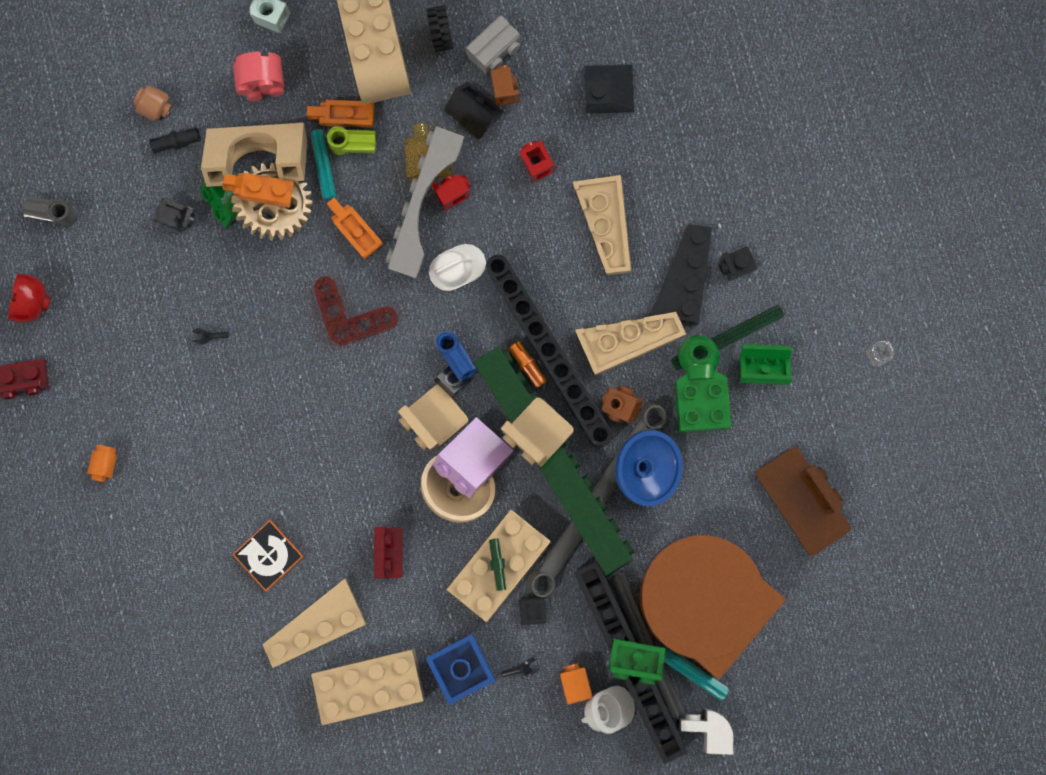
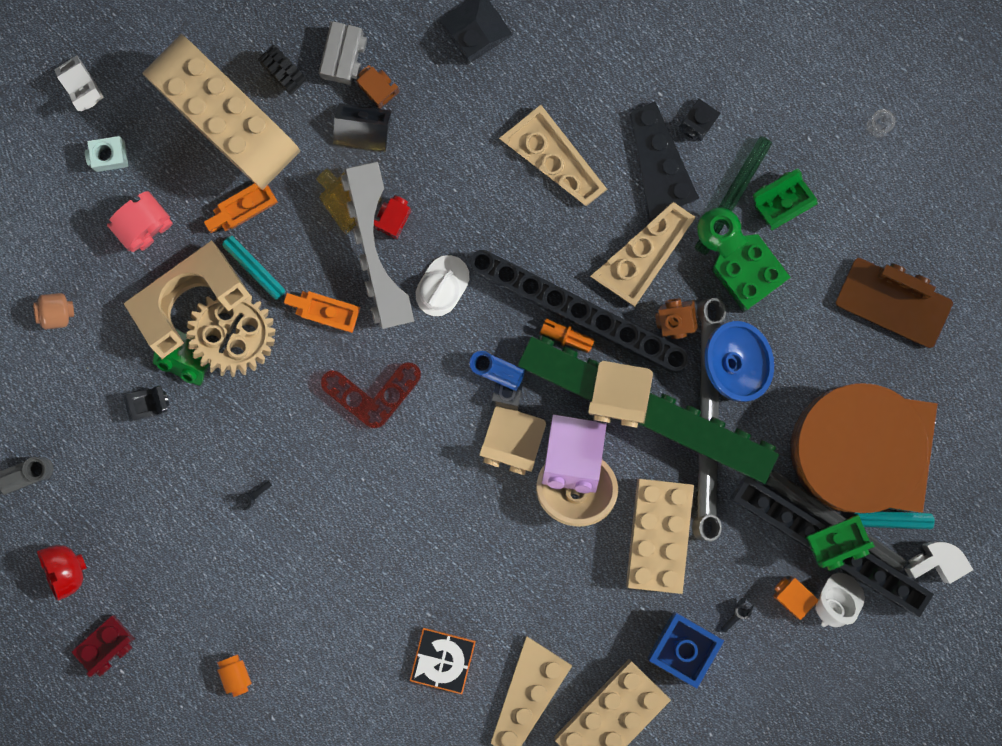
camera: 40 degrees left, 5 degrees up
black pin [149,127,201,154] -> none
orange hinge [222,173,294,208] -> none
lime piece [327,126,376,155] -> none
dark red bracket [374,527,403,578] -> none
dark green bar [489,538,507,591] -> none
red brick [519,140,554,183] -> none
black tile [519,598,546,625] -> none

